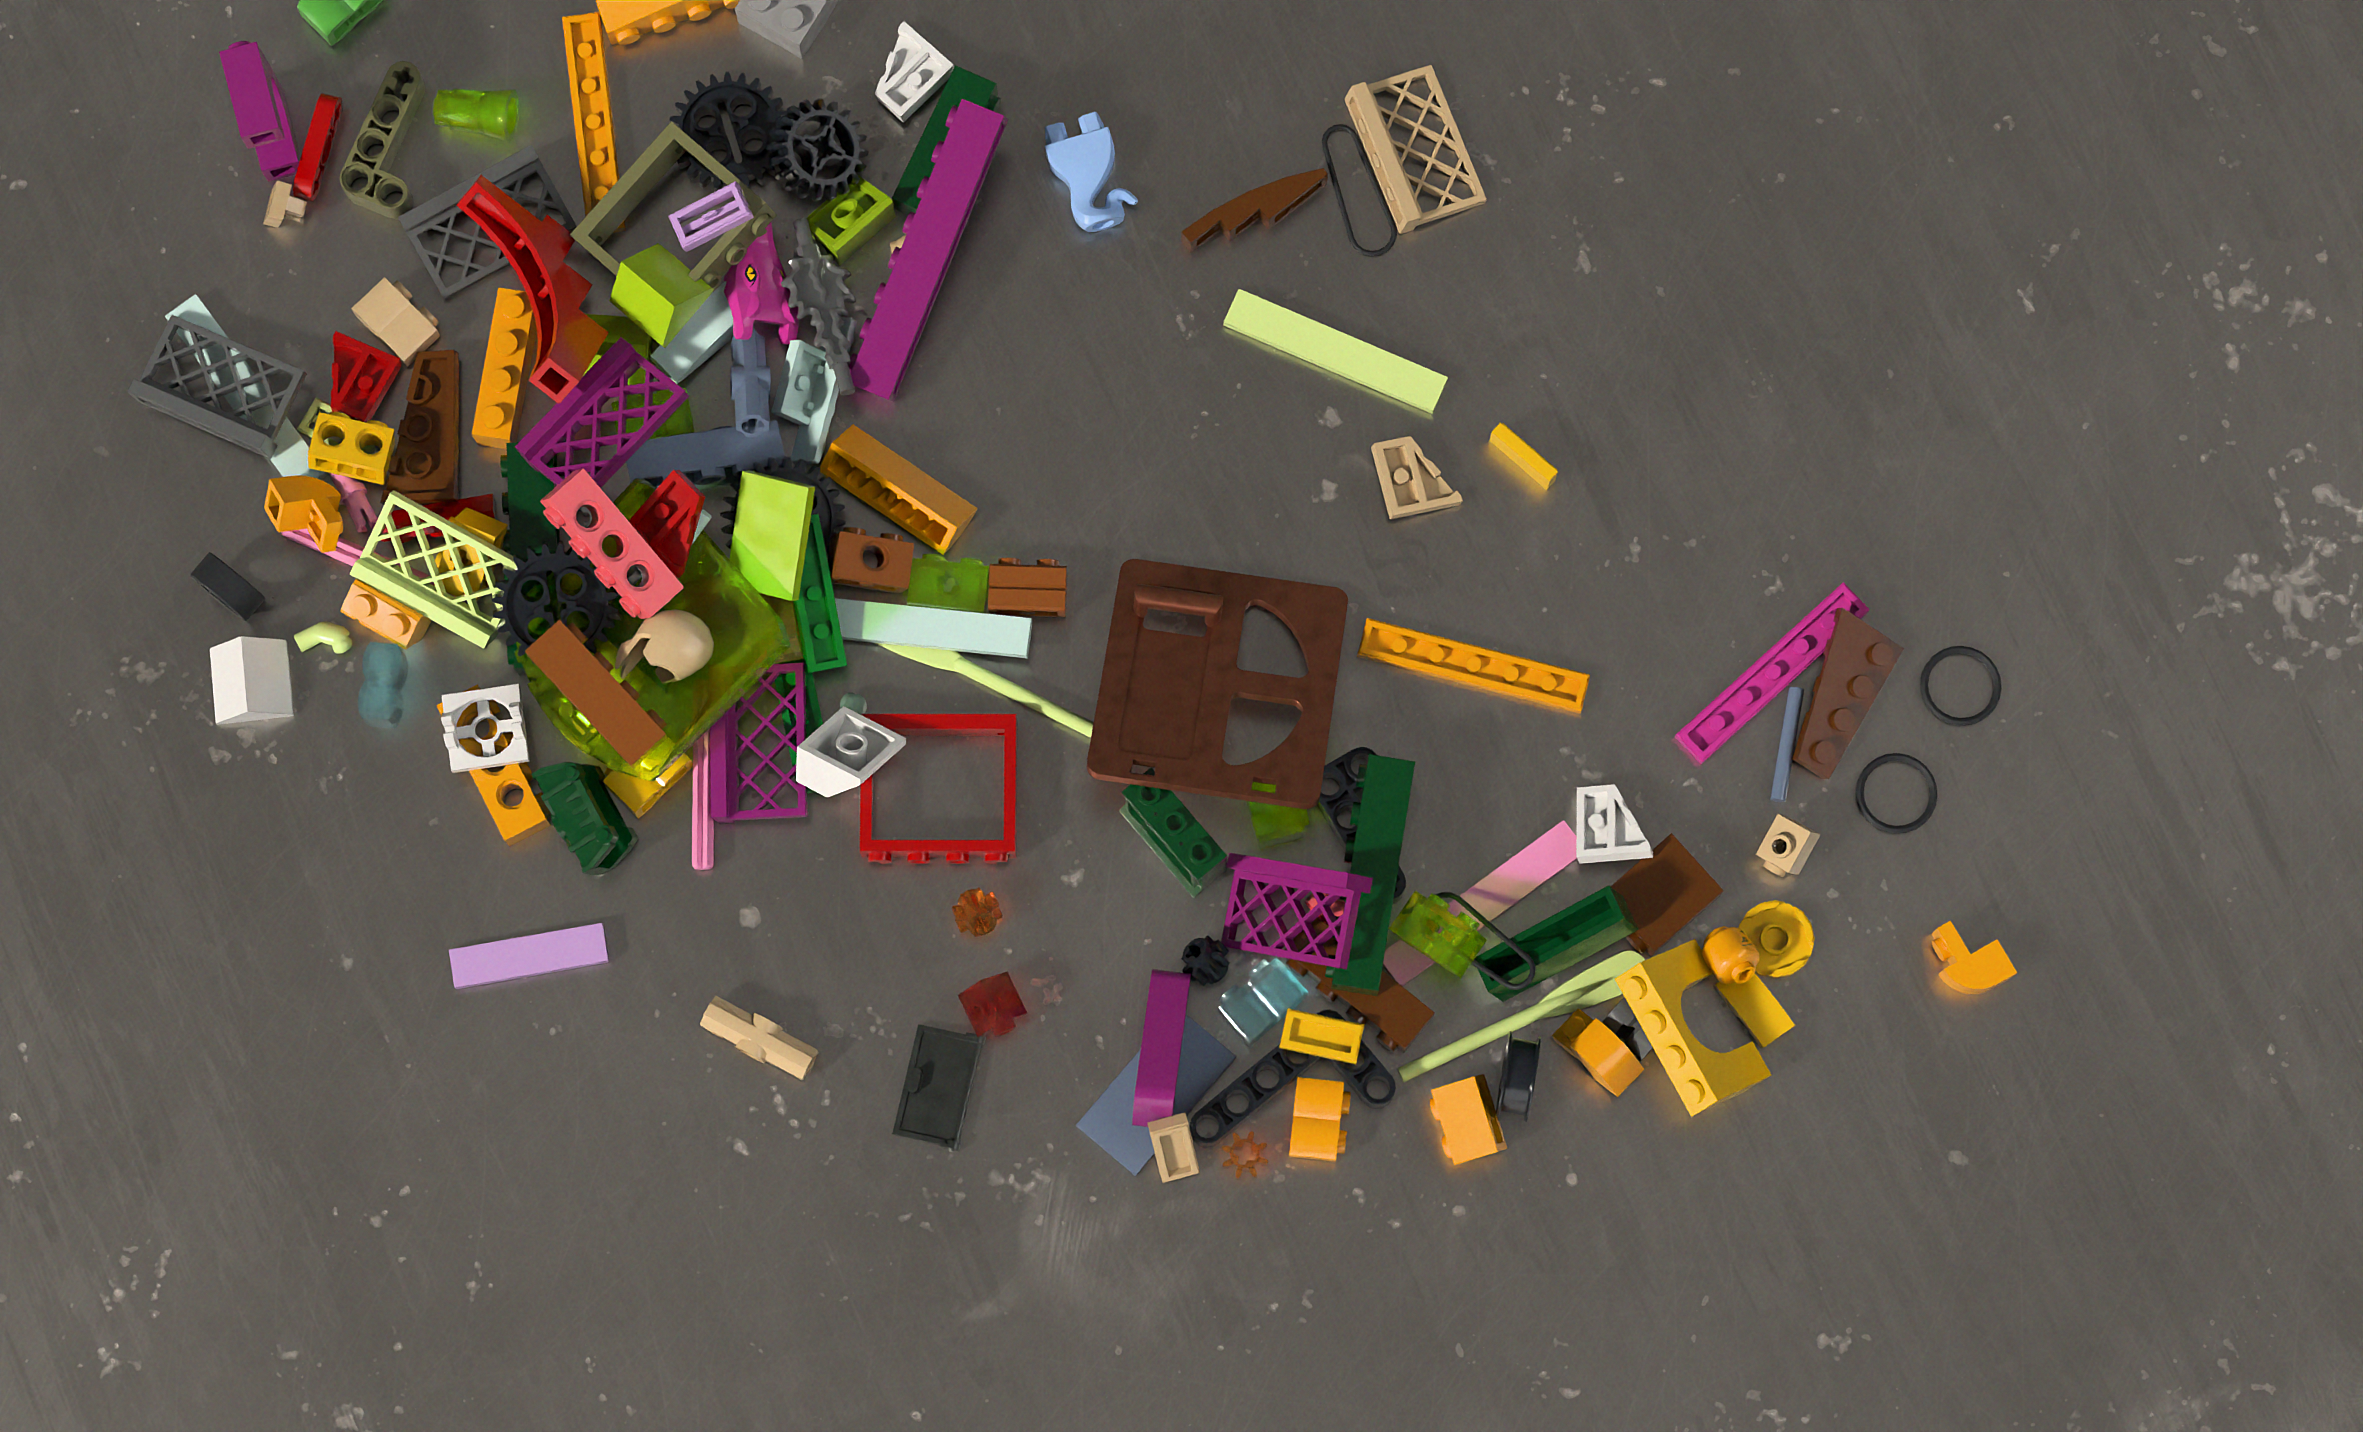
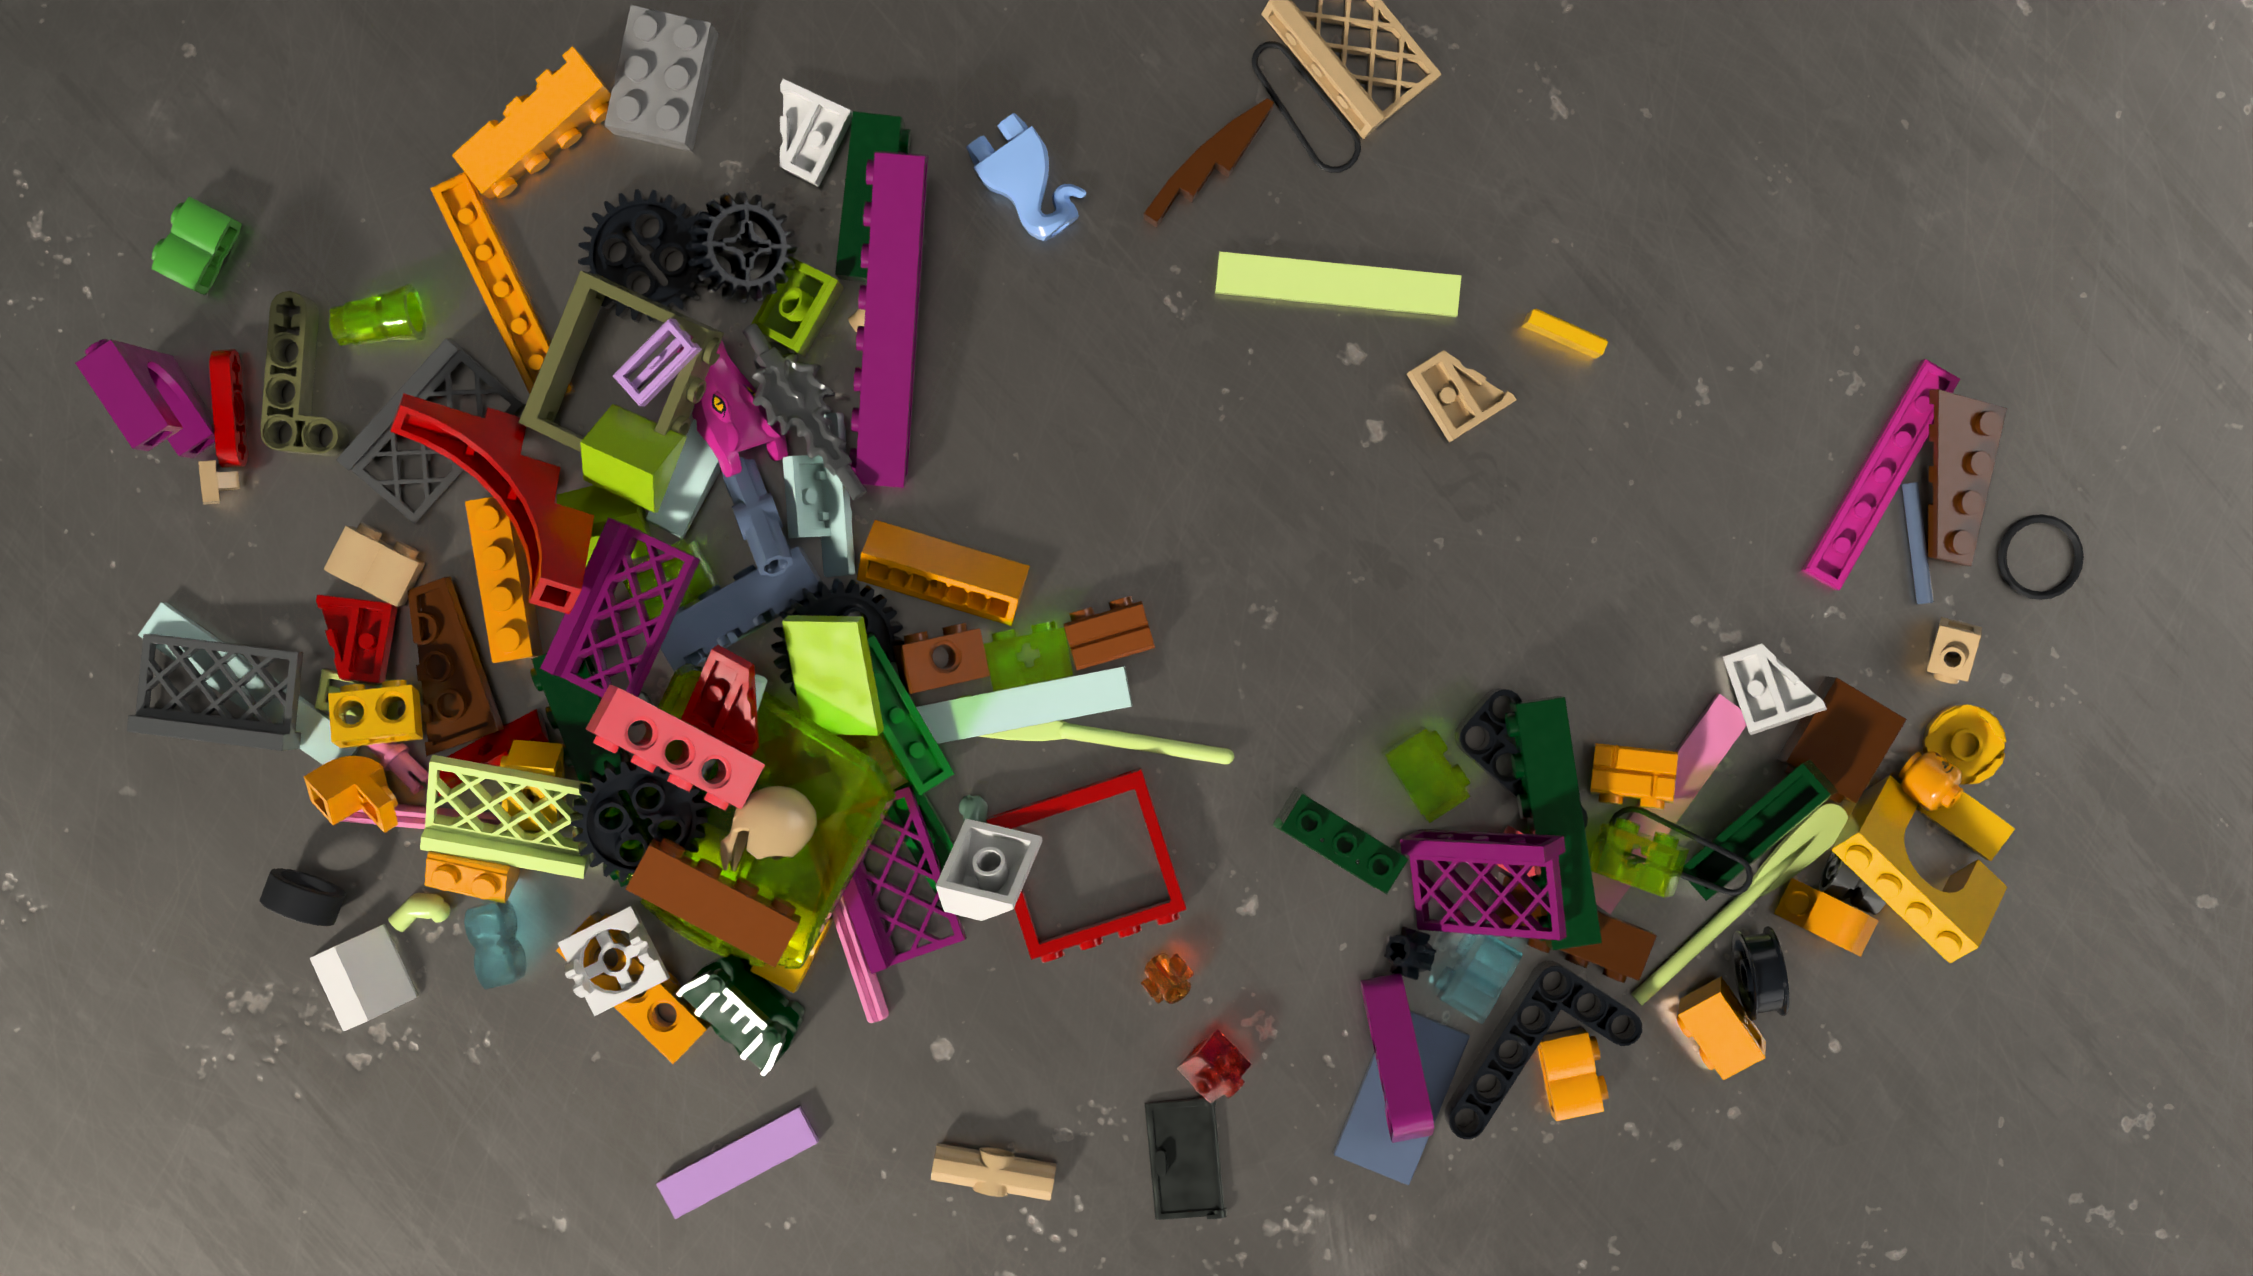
camera: 20 degrees left, 10 degrees up
copper door [1087,559,1348,809] -> none
tan tile [1147,1112,1200,1183] -> none
clear orange gear [1221,1131,1268,1180] -> none
yellow tile [1279,1008,1364,1064] -> none
light orange tile [1357,618,1590,714] -> none
black tyre [1920,646,2002,726] -> none
light orange brick [1932,920,2017,994] -> none
none -> light orange brick [1590,743,1678,810]

